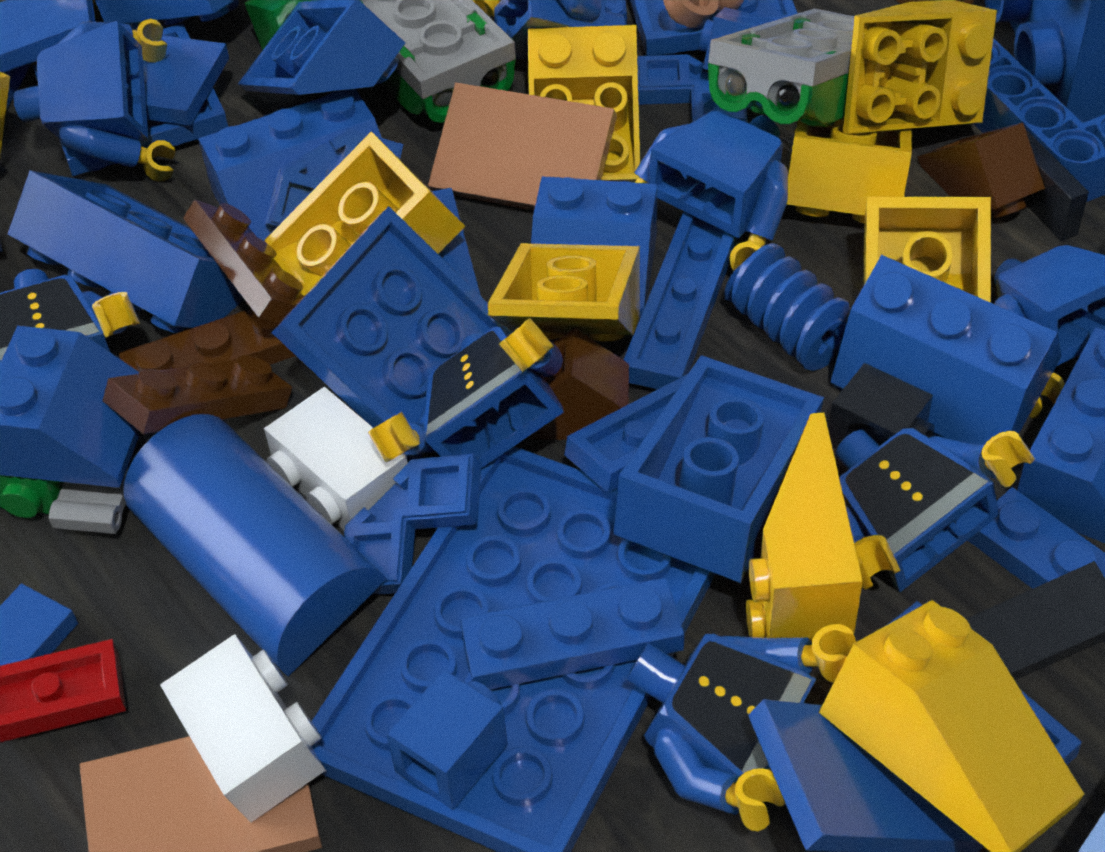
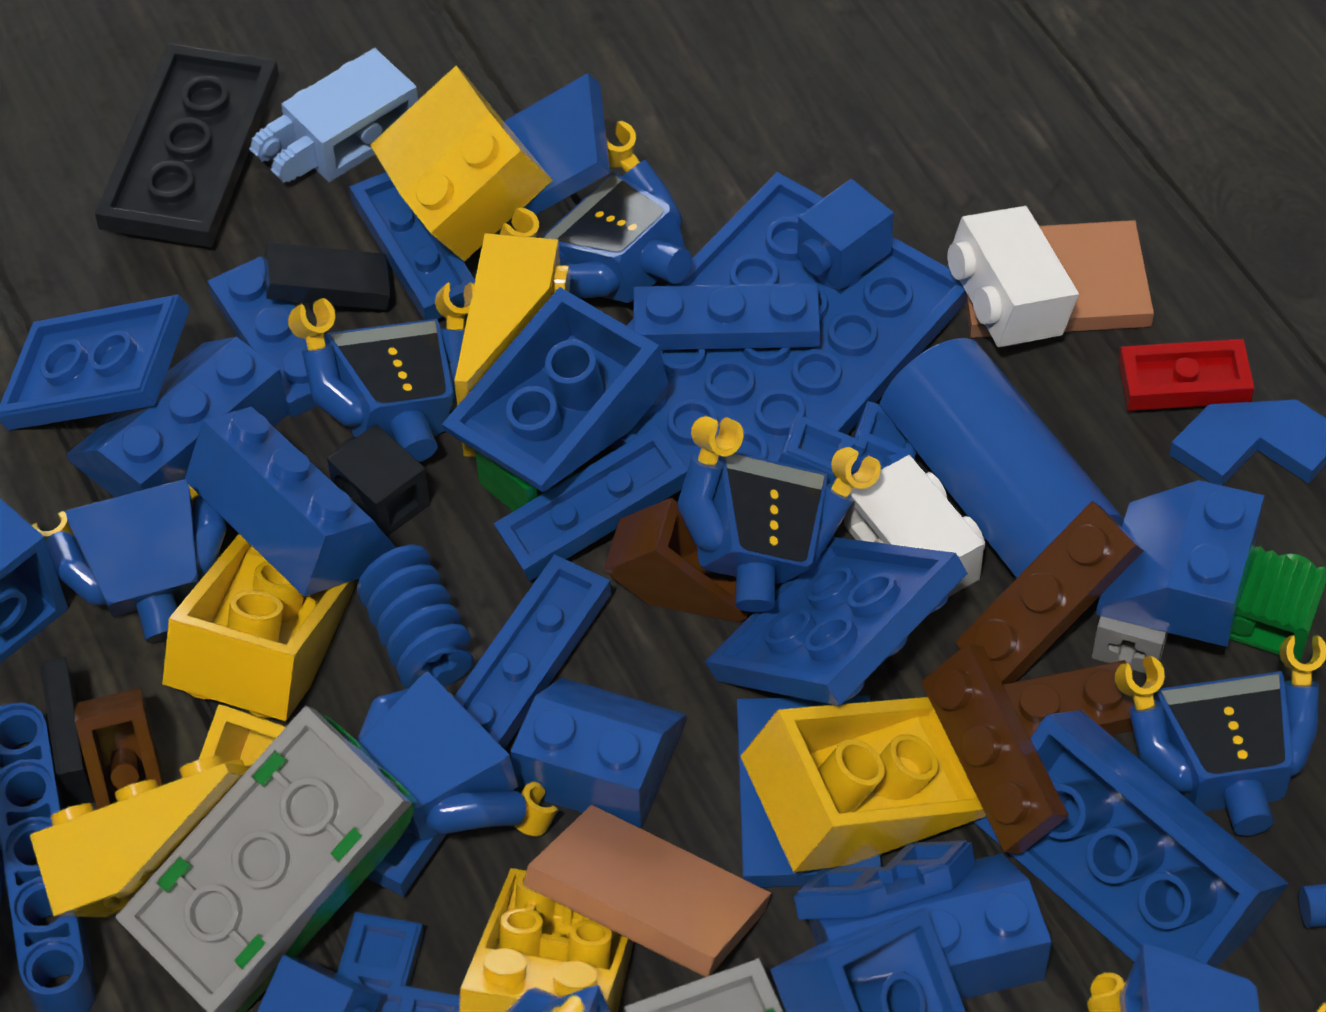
camera: 170 degrees left, 5 degrees up
yellow slope [488,243,640,341] -> none

